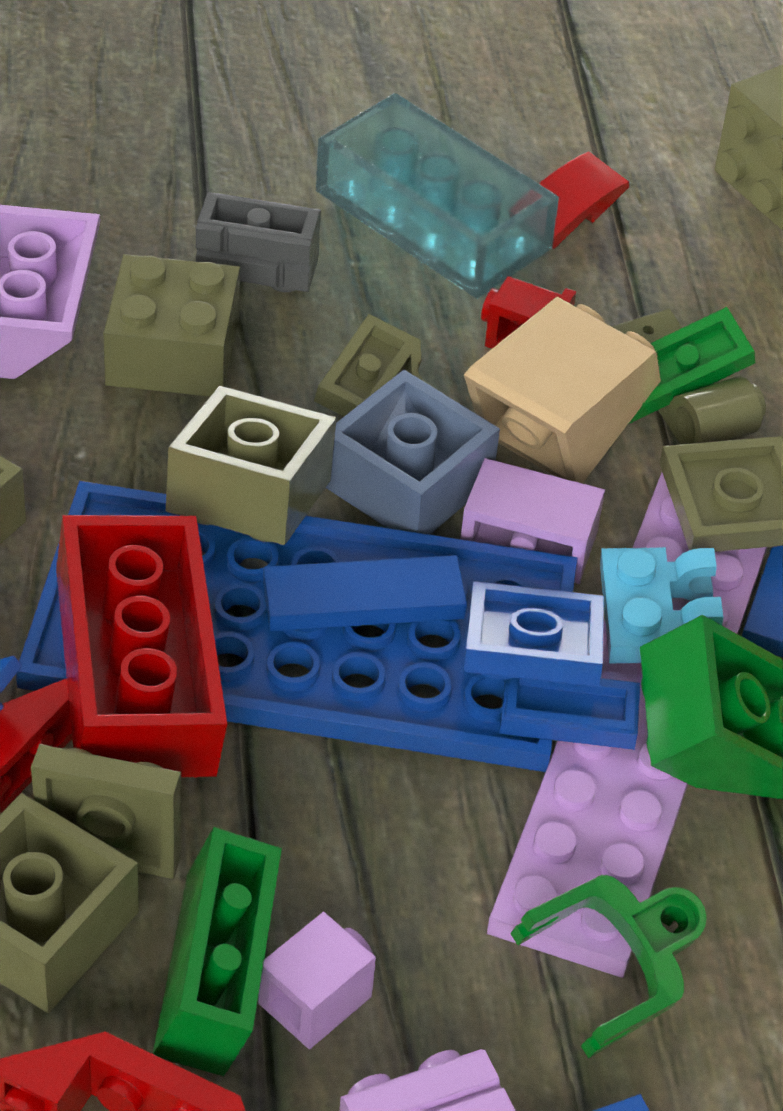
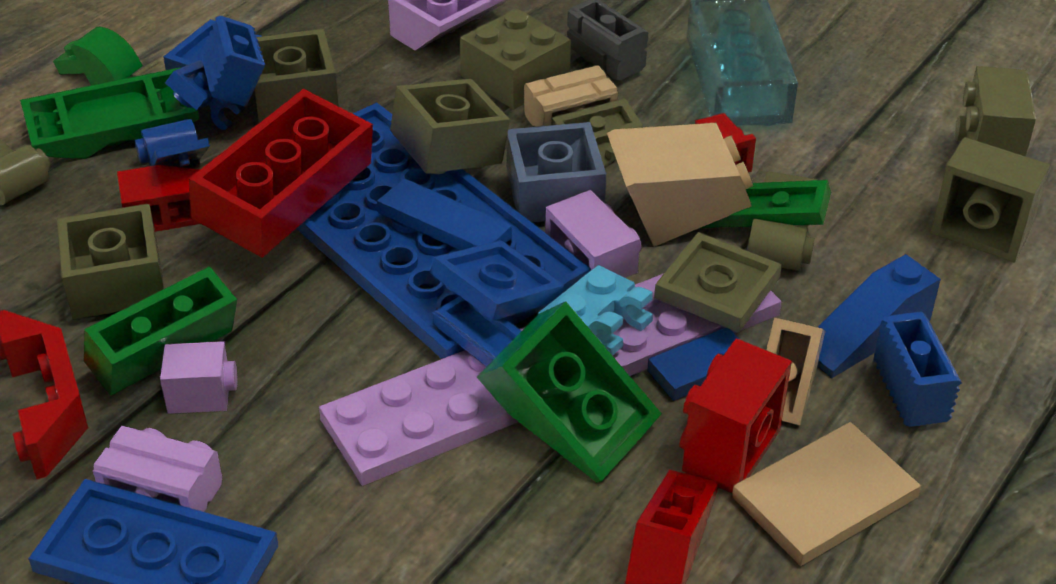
camera: 45 degrees right, 5 degrees down
olive plate [31,744,181,879] -> none
green piece [510,875,707,1059] -> none
red slope [512,151,629,249] -> none
none -> tan brick [524,65,618,127]

